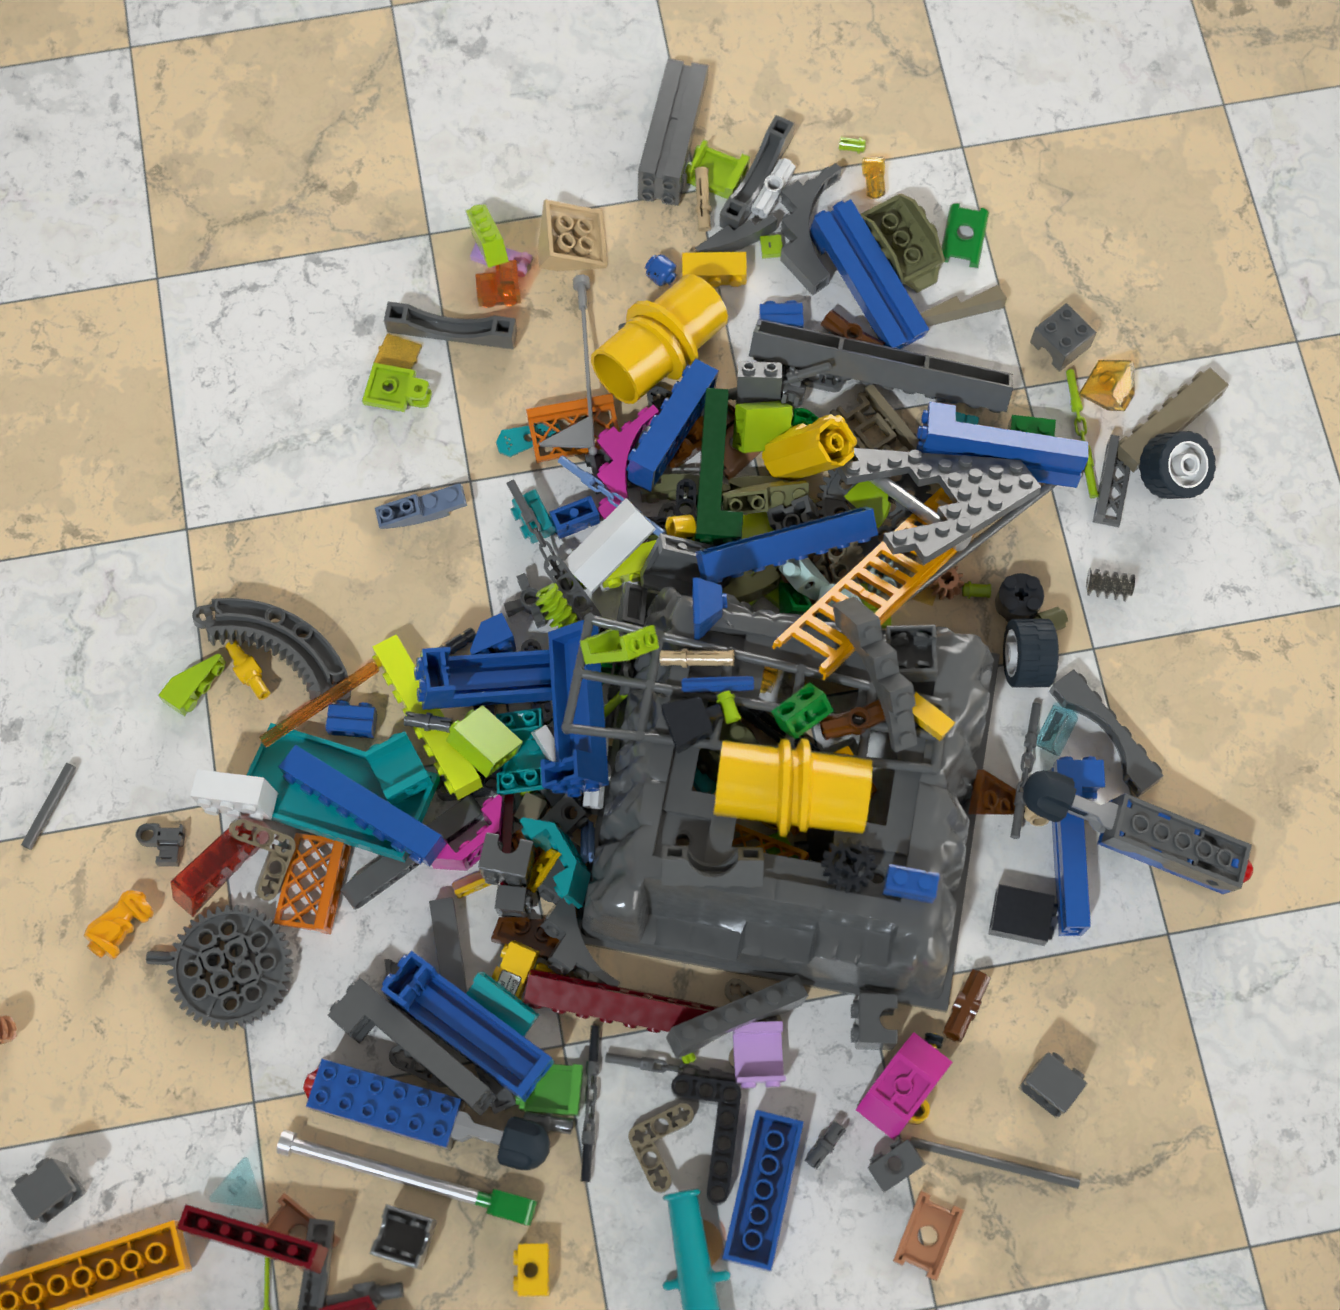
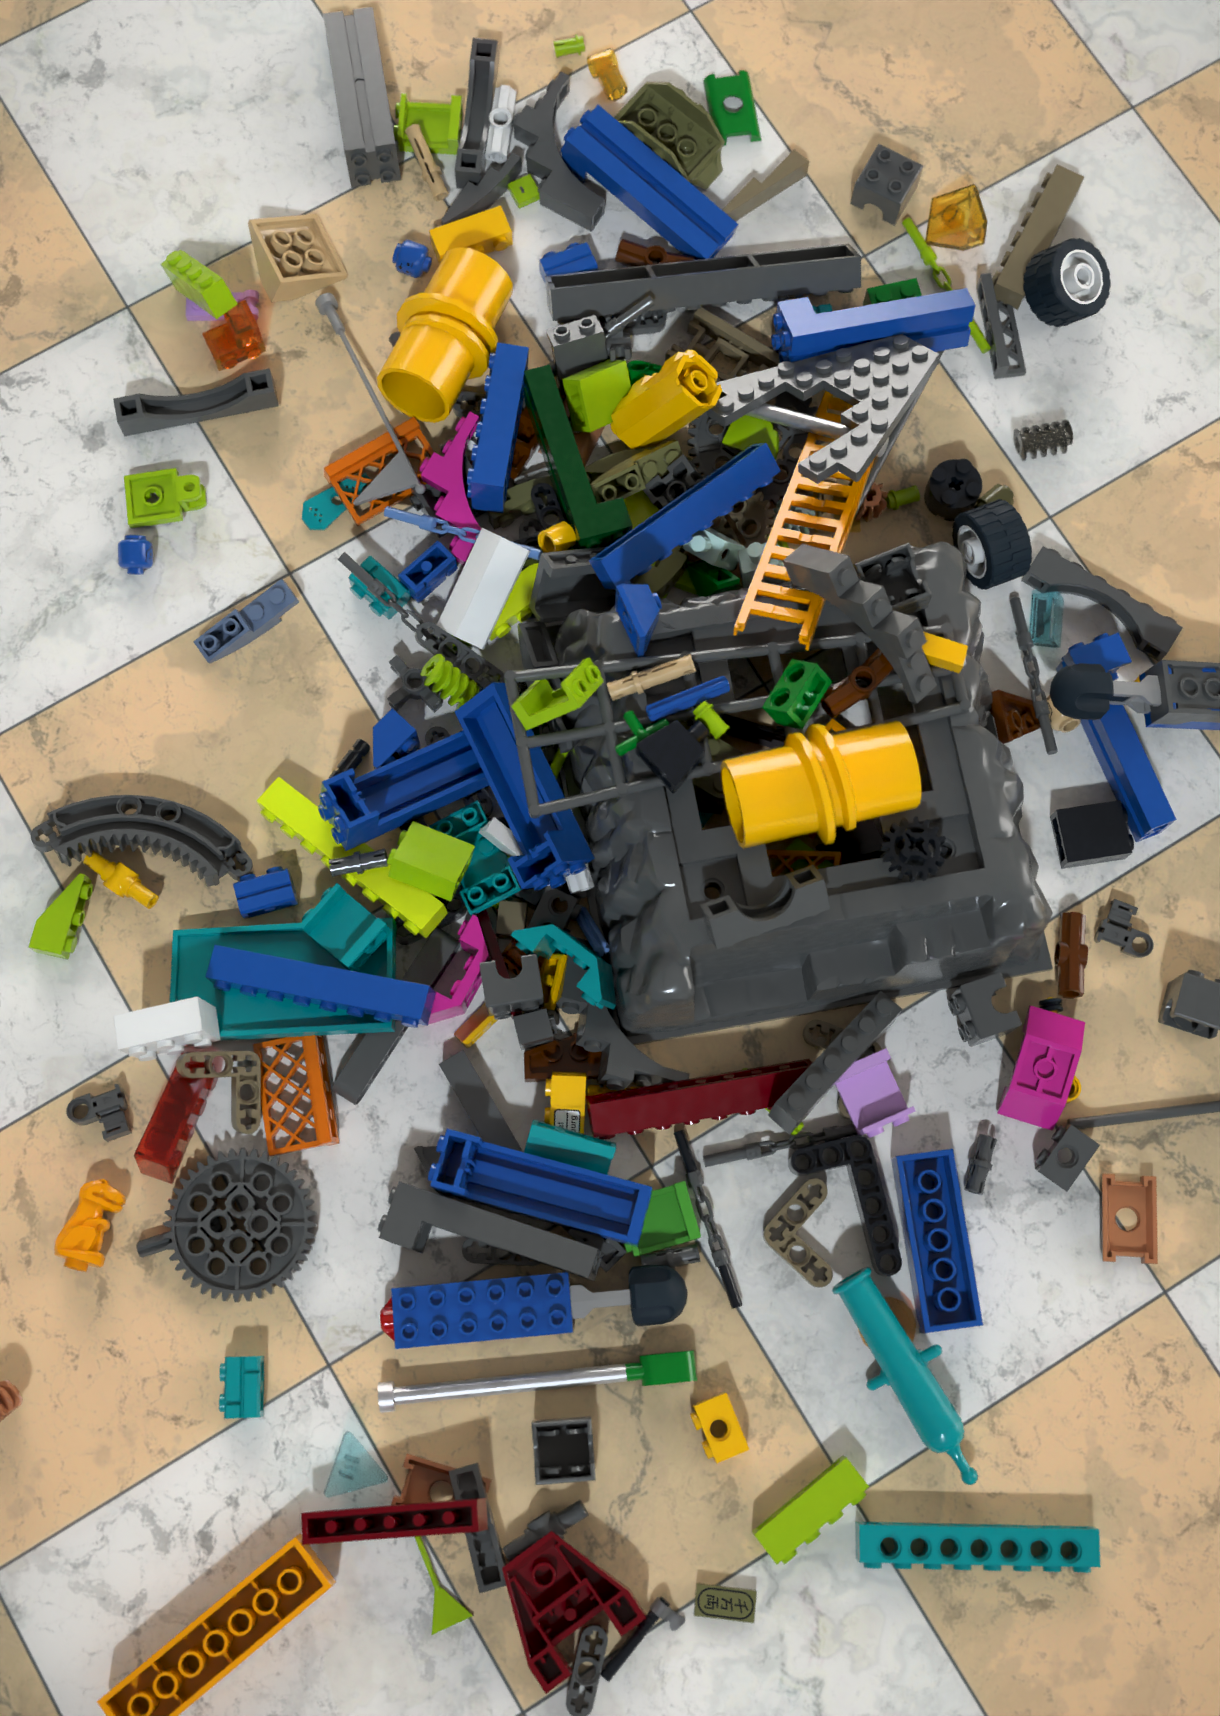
camera: 25 degrees left, 5 degrees up
dark grey piece [11,1157,86,1223] -> none
clear orange axle [259,661,379,747] -> none
clear yellow piece [373,333,422,370] -> none
blue brick [883,864,940,903] -> none
none -> blue head [118,535,153,575]
none -> teal brick [219,1356,264,1419]
none -> green piece [615,710,669,756]
none -> dark grey piece [1094,899,1154,958]

